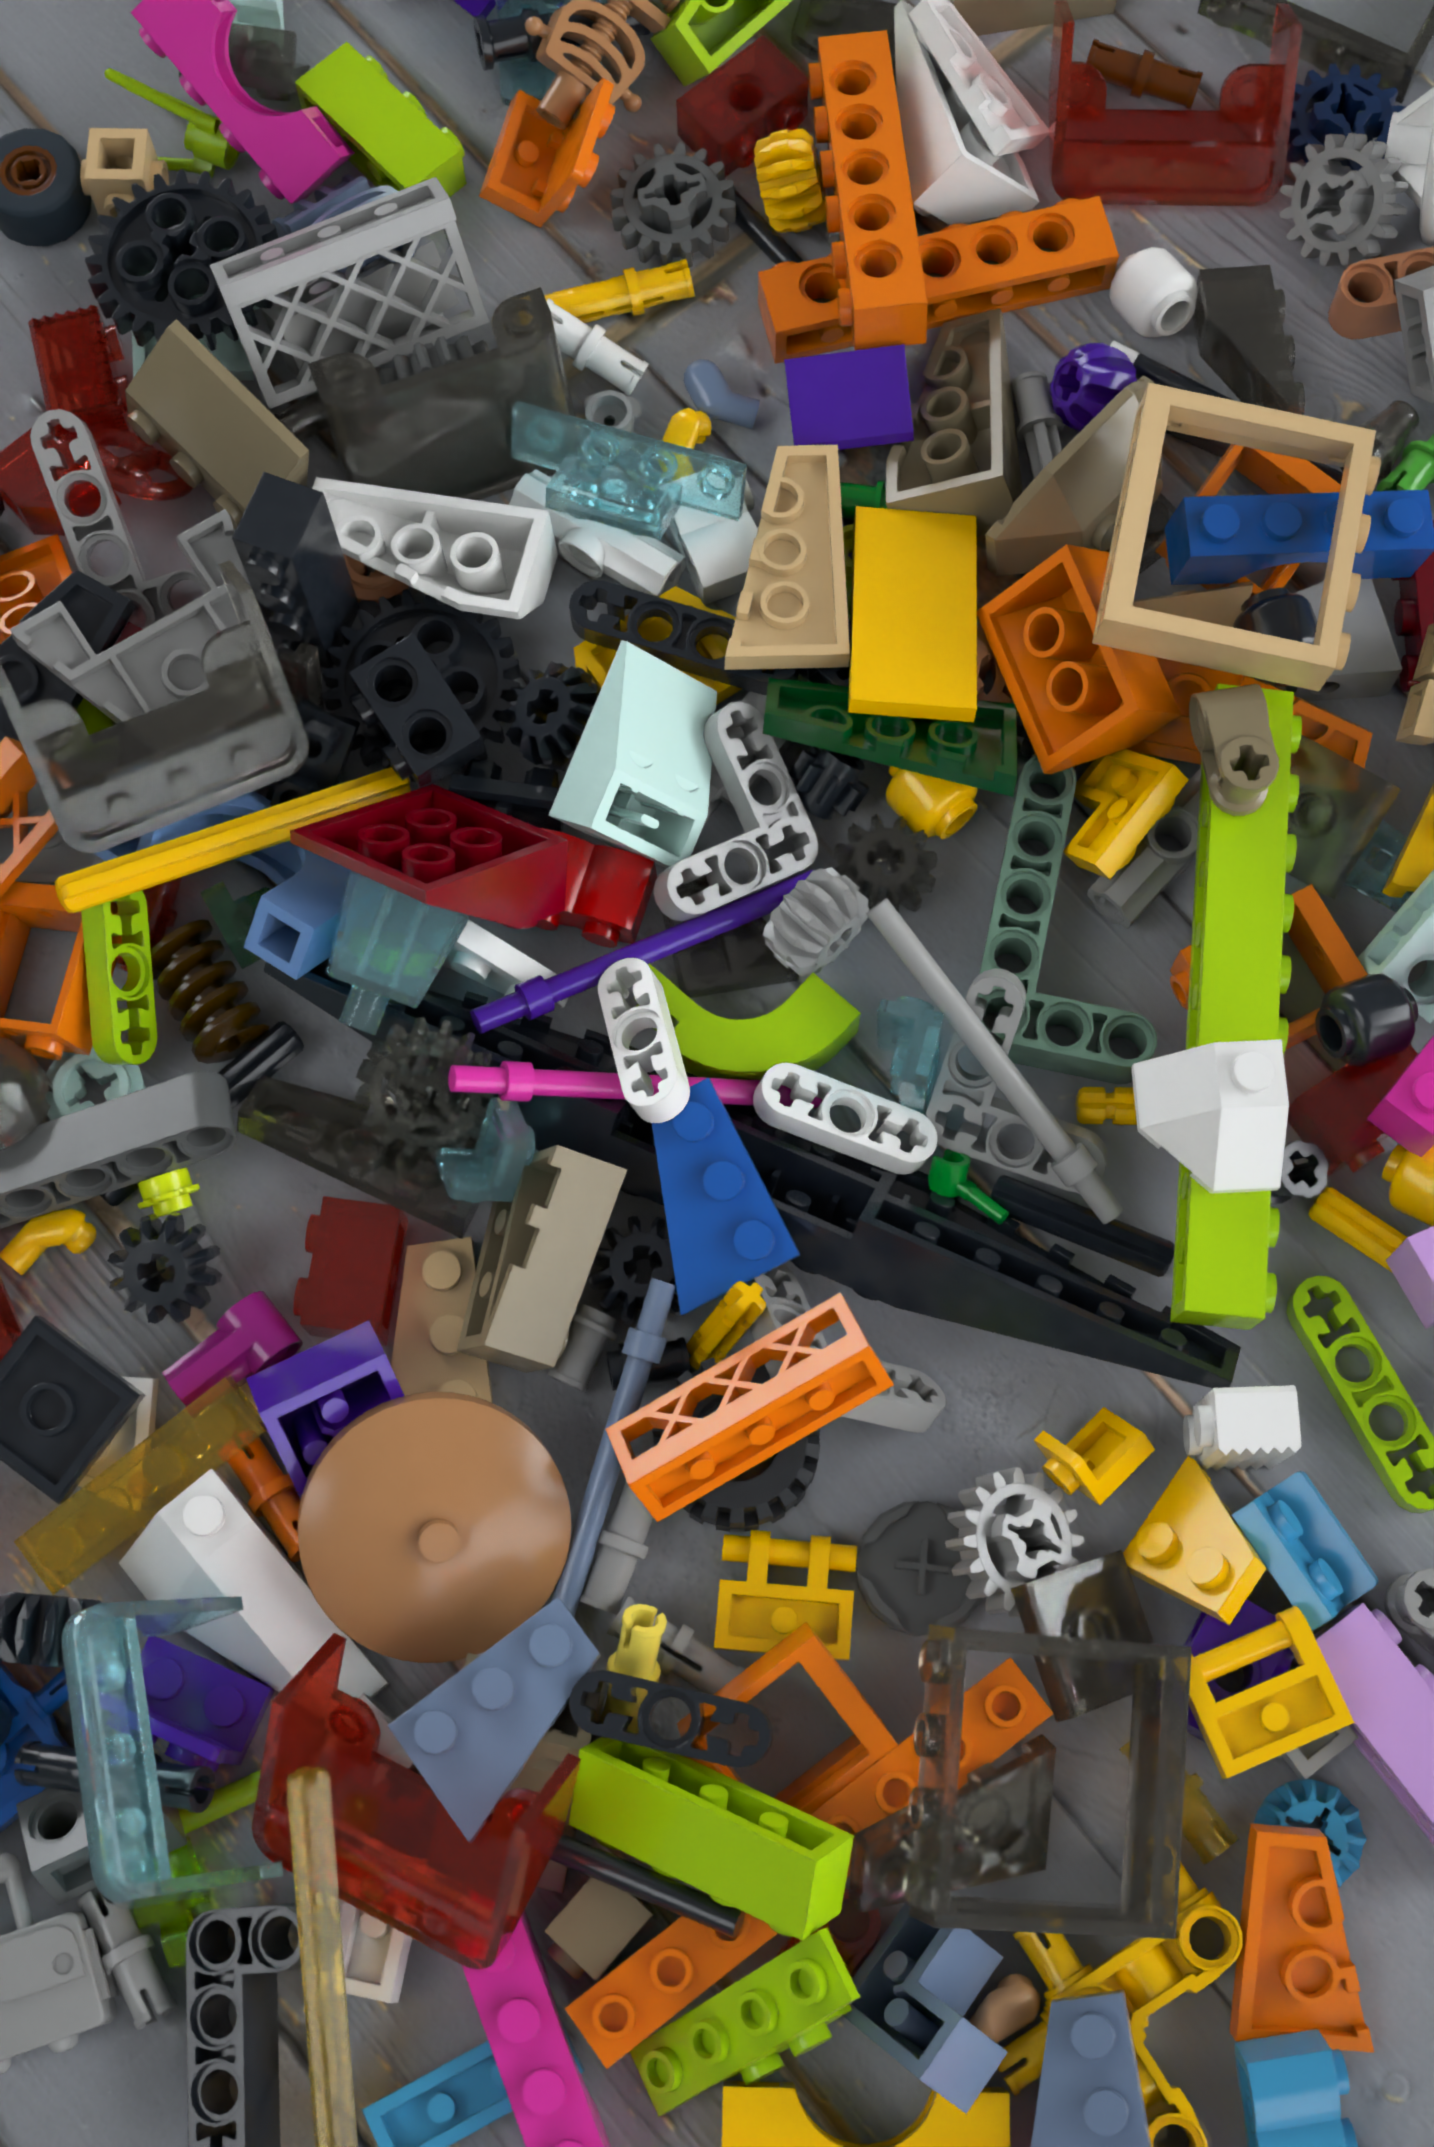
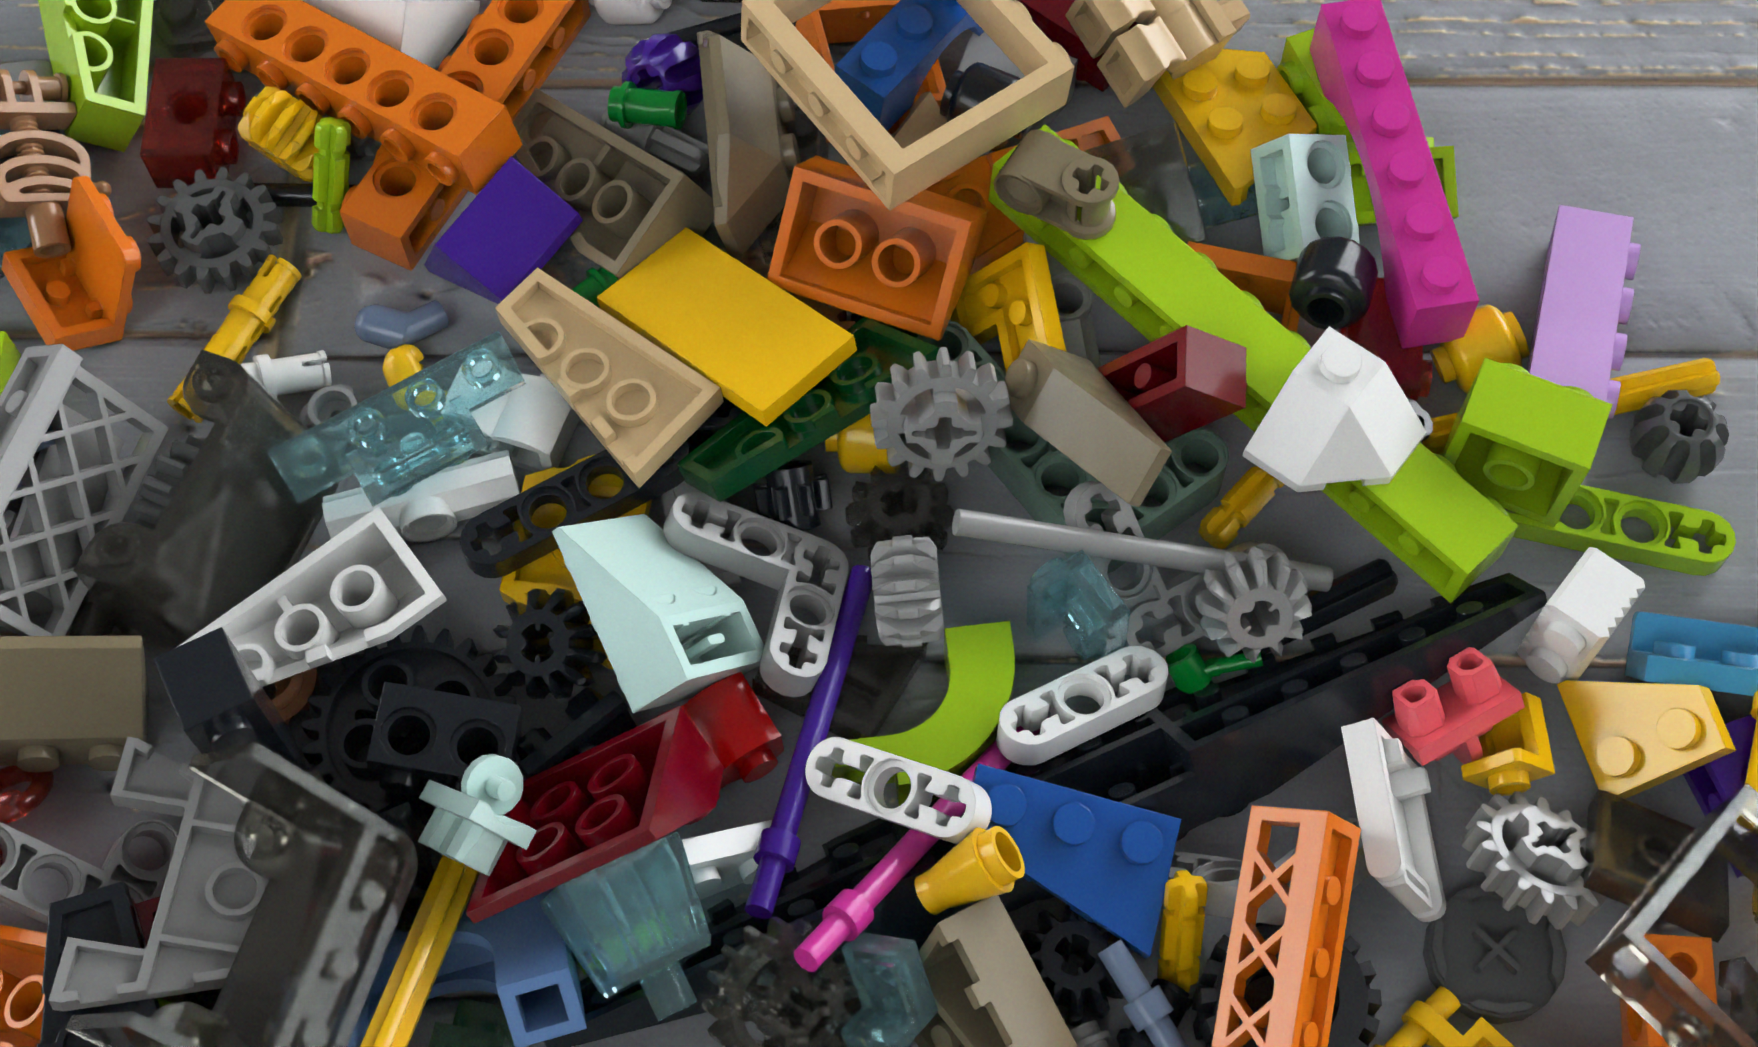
camera: 50 degrees left, 10 degrees down
none -> lime axle [311,117,351,234]
none -> light aqua hips [418,754,537,876]
none -> green pin [607,81,687,130]
none -> light grey gear [870,347,1013,481]
none -> yellow cone [914,826,1025,915]
none -> dark tan slope [1004,339,1172,507]
none -> dark red brick [1097,325,1247,443]
none -> light grey gear [1196,545,1312,664]
none -> white container [1341,718,1446,922]
none -> coral hips [1382,647,1525,766]
none -> lime brick [1442,358,1613,527]

